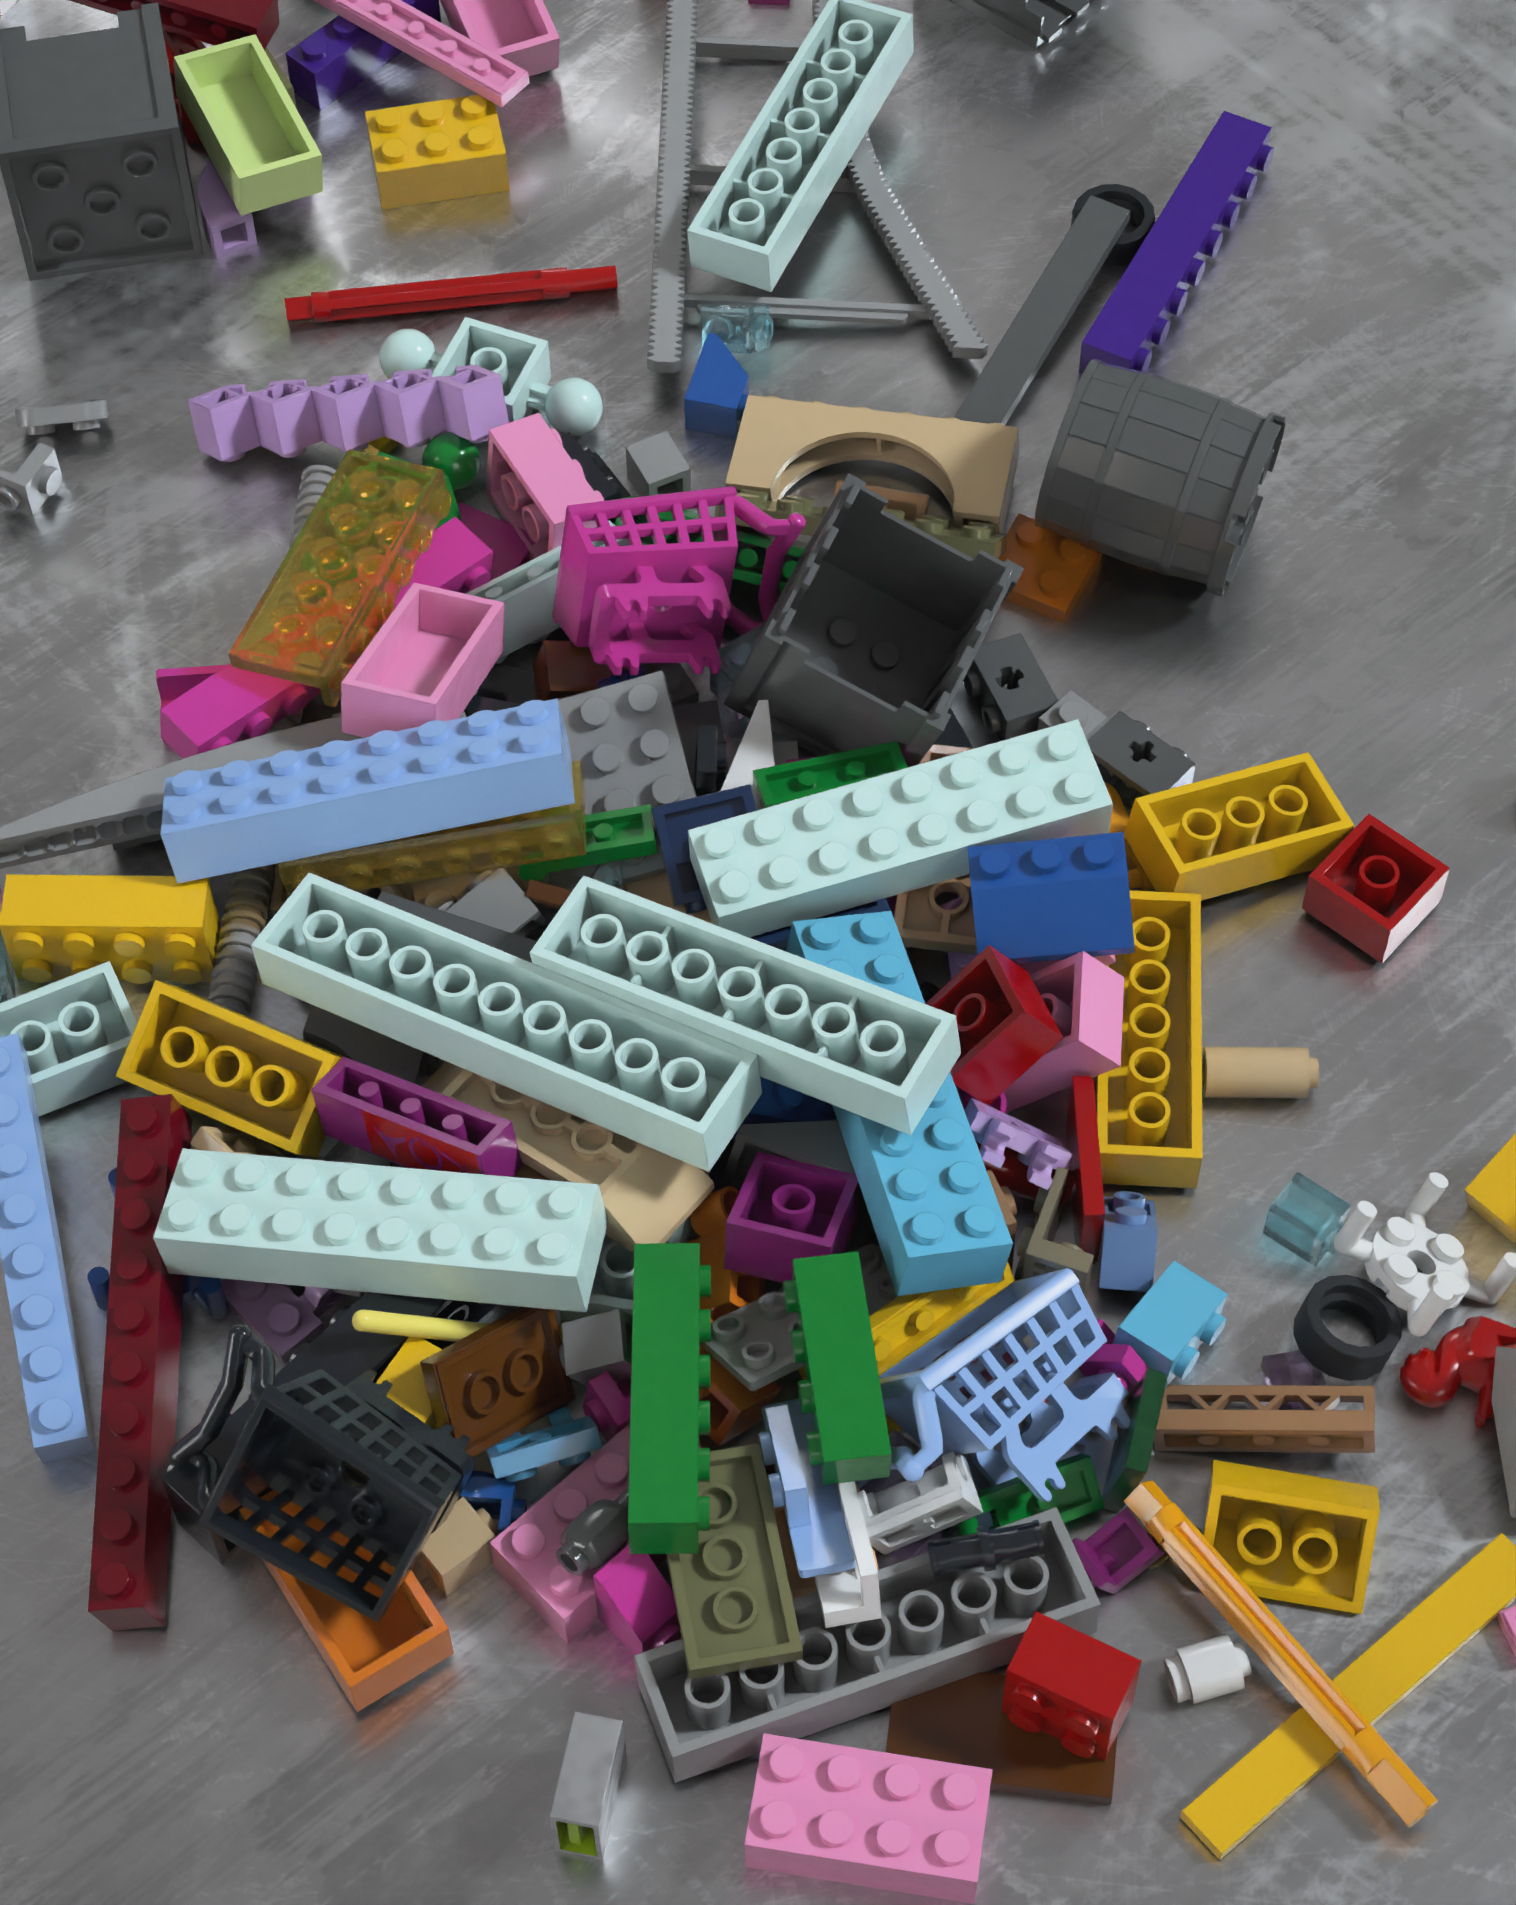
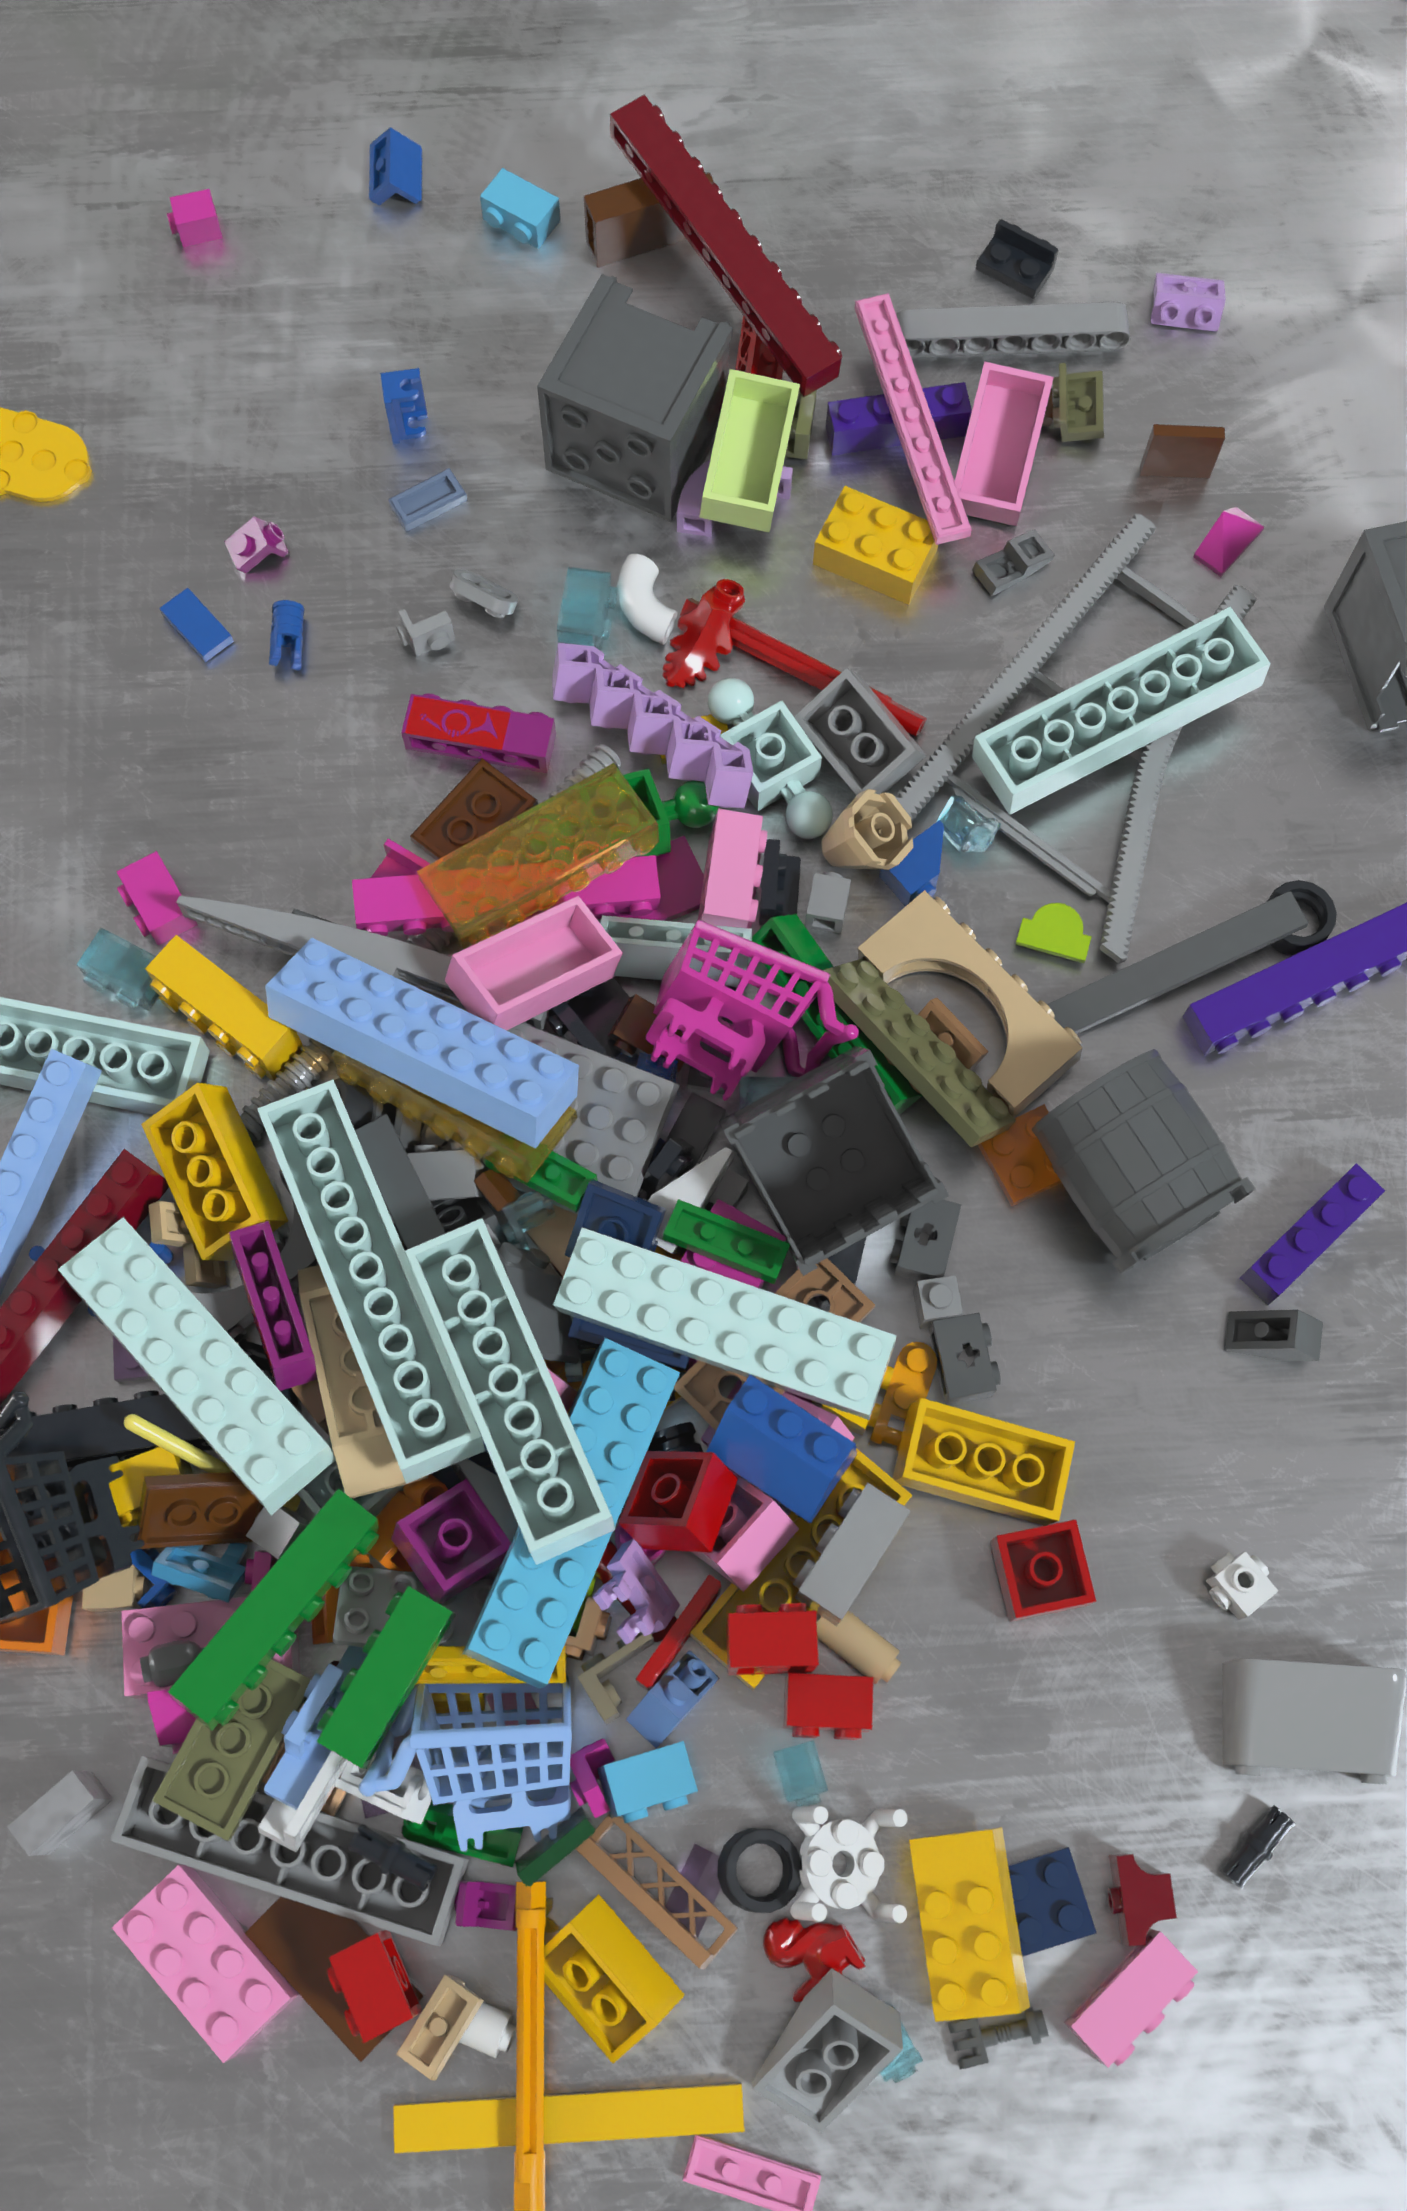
camera: 35 degrees right, 15 degrees up
none -> tan panel [396,1975,484,2080]
none -> magenta brick [401,693,556,774]
none -> reddish brown tile [410,758,538,872]
none -> clear light blue brick [557,567,617,651]
none -> white cylinder [617,554,677,645]
none -> red plant [662,579,745,688]
none -> red brick [726,1603,819,1675]
none -> red brick [783,1673,873,1740]
none -> light grey brick [793,1483,911,1626]
none -> light grey brick [794,668,927,795]
none -> tan cone [822,789,913,870]
none -> dark grey slope [972,529,1055,596]
none -> lime piece [1015,903,1092,963]
none -> dark grey slope [1225,1309,1323,1361]
none -> dark purple brick [1240,1163,1385,1306]

